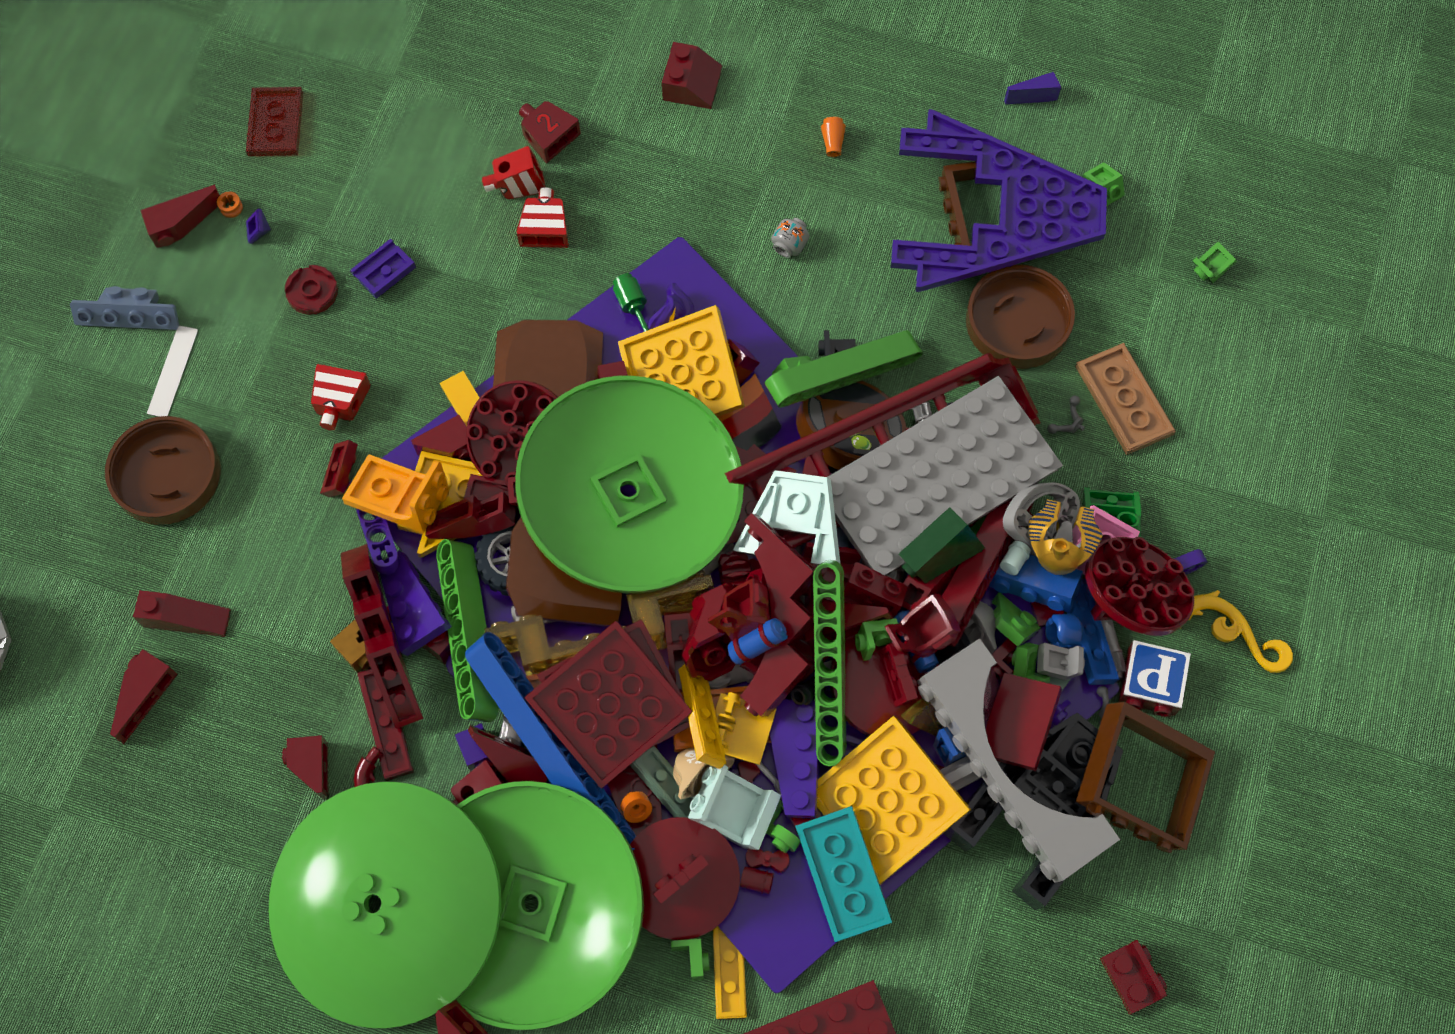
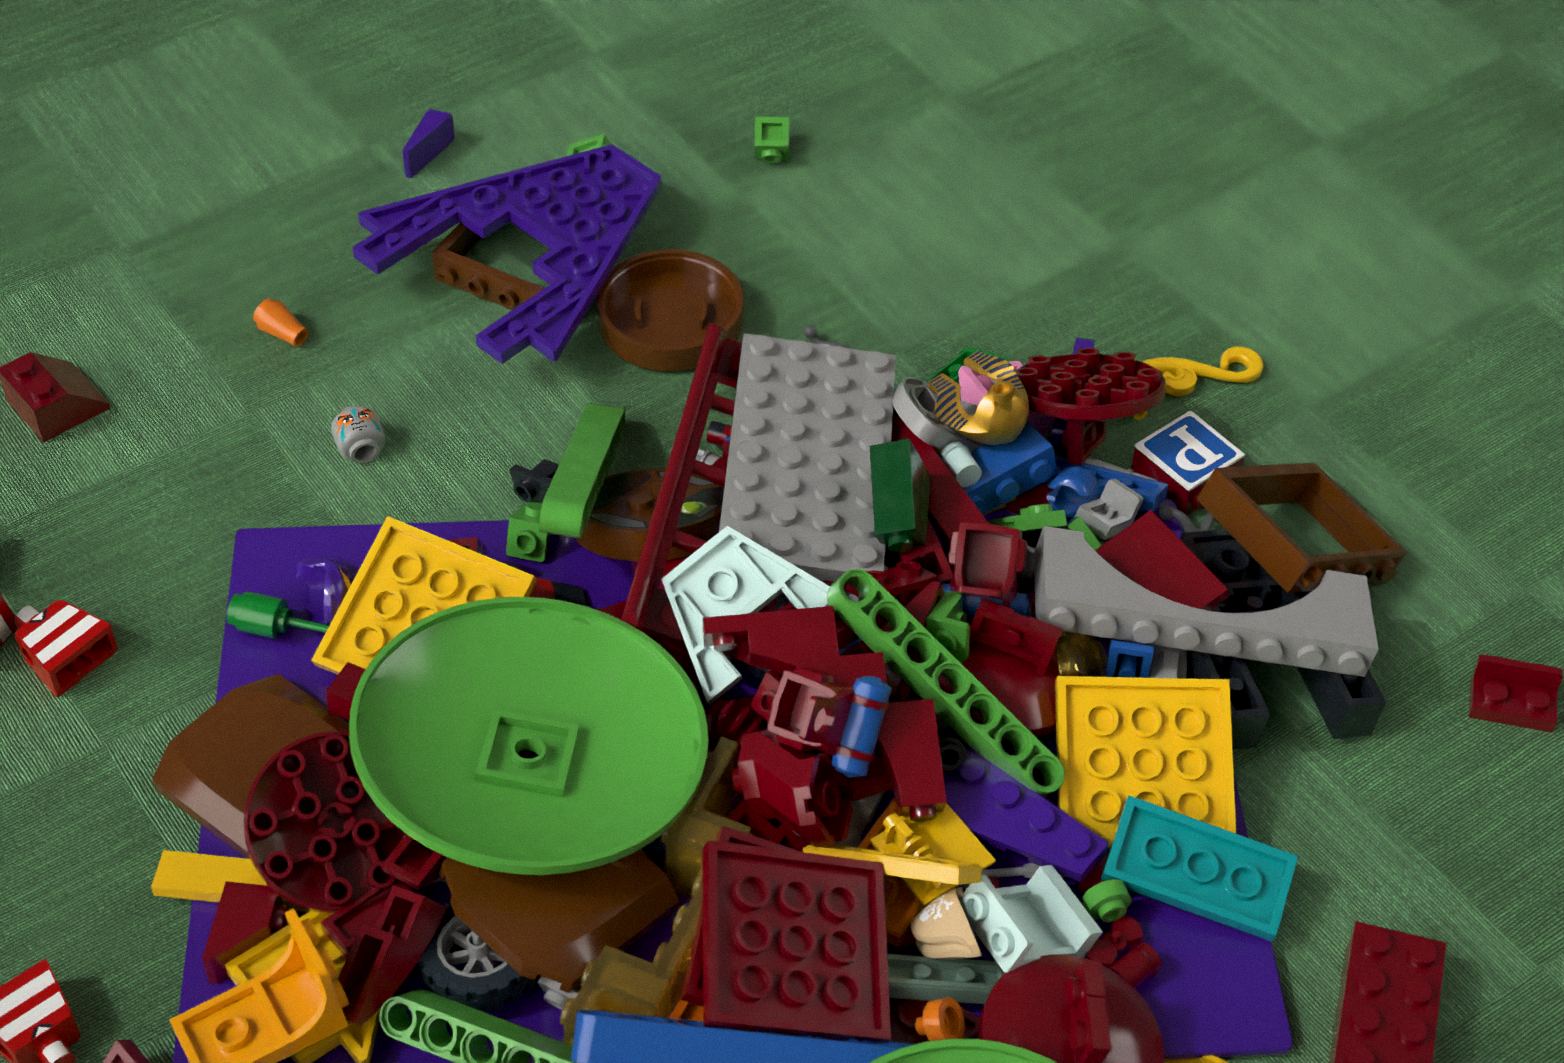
camera: 55 degrees left, 20 degrees down
medium nougat tile [1075,343,1176,455] -> none

